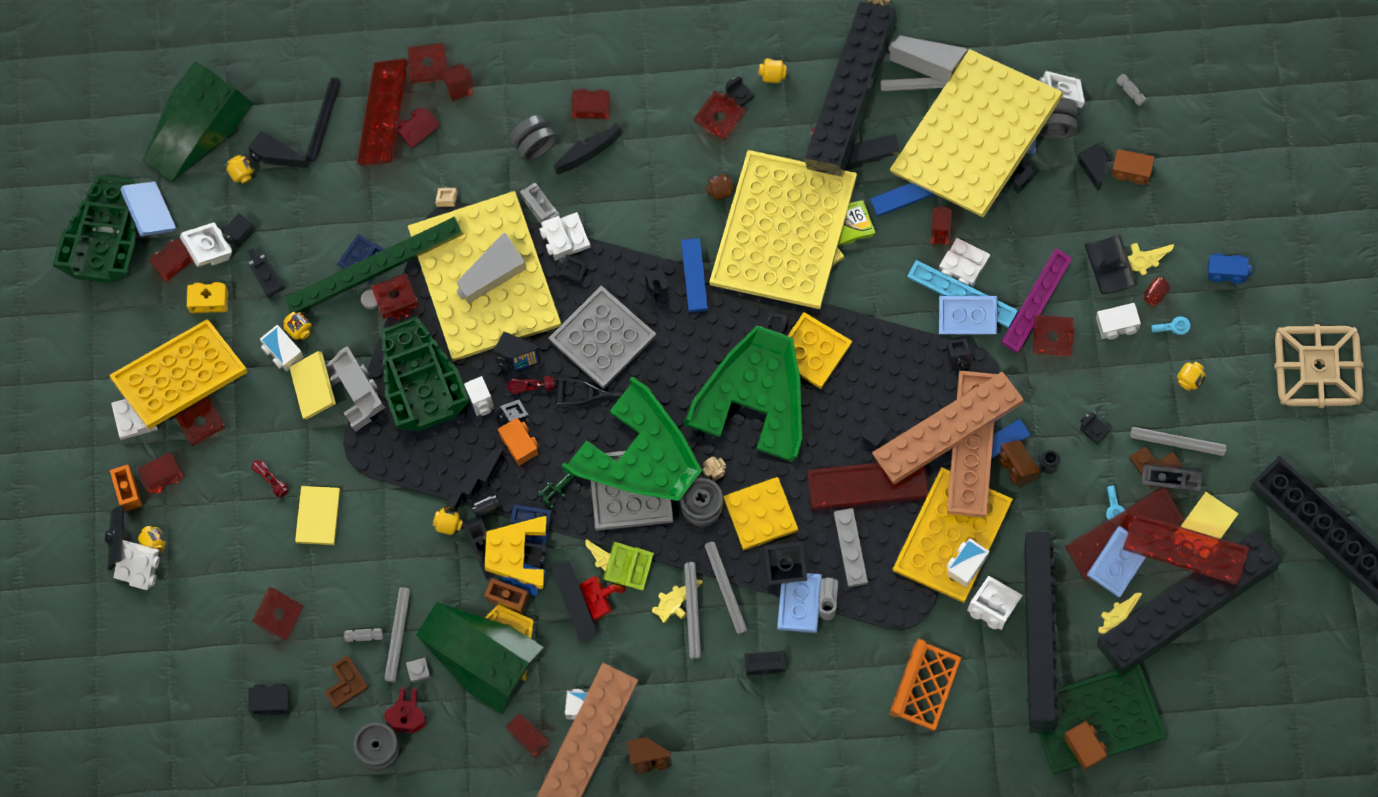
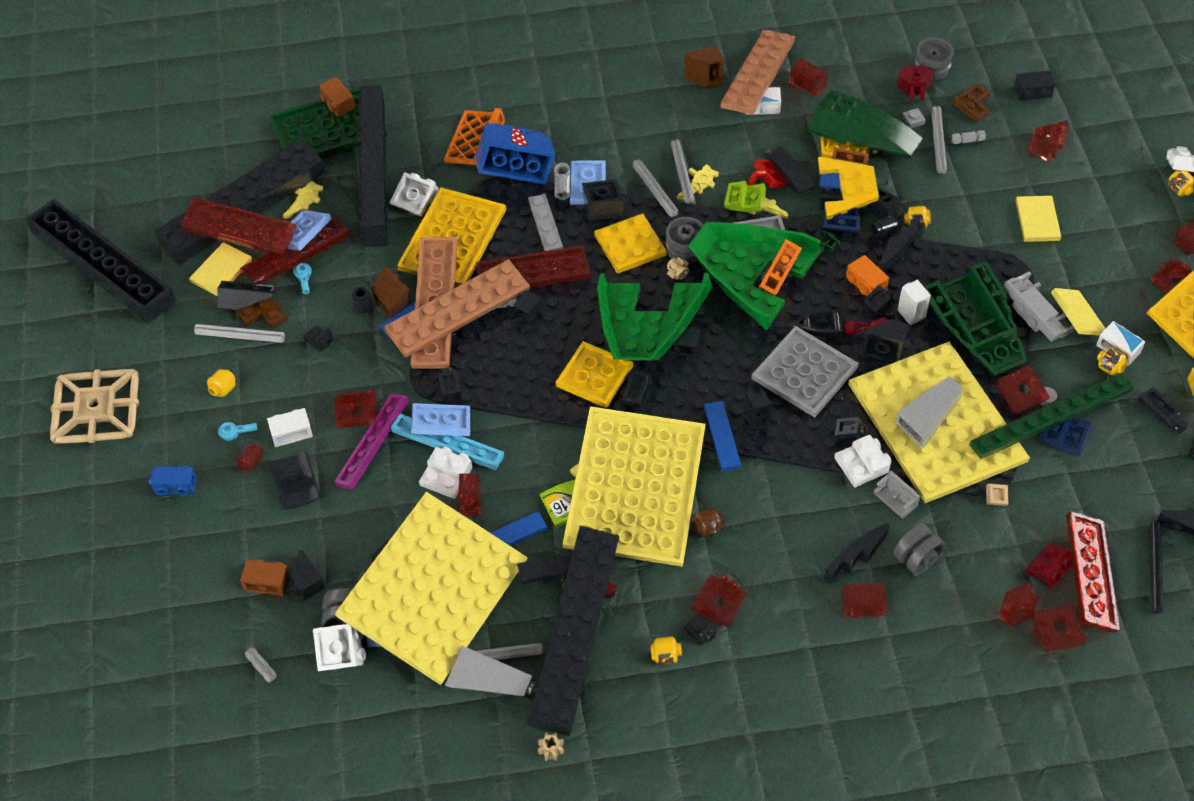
camera: 170 degrees right, 15 degrees down
dark red piece [251,460,289,498] -> none
black hinge [744,650,785,676] -> none
white brick [946,538,989,588] -> none
light yellow piece [1128,243,1174,276] -> none
none -> blue brick [475,123,555,184]
none -> orange slope [758,239,802,296]

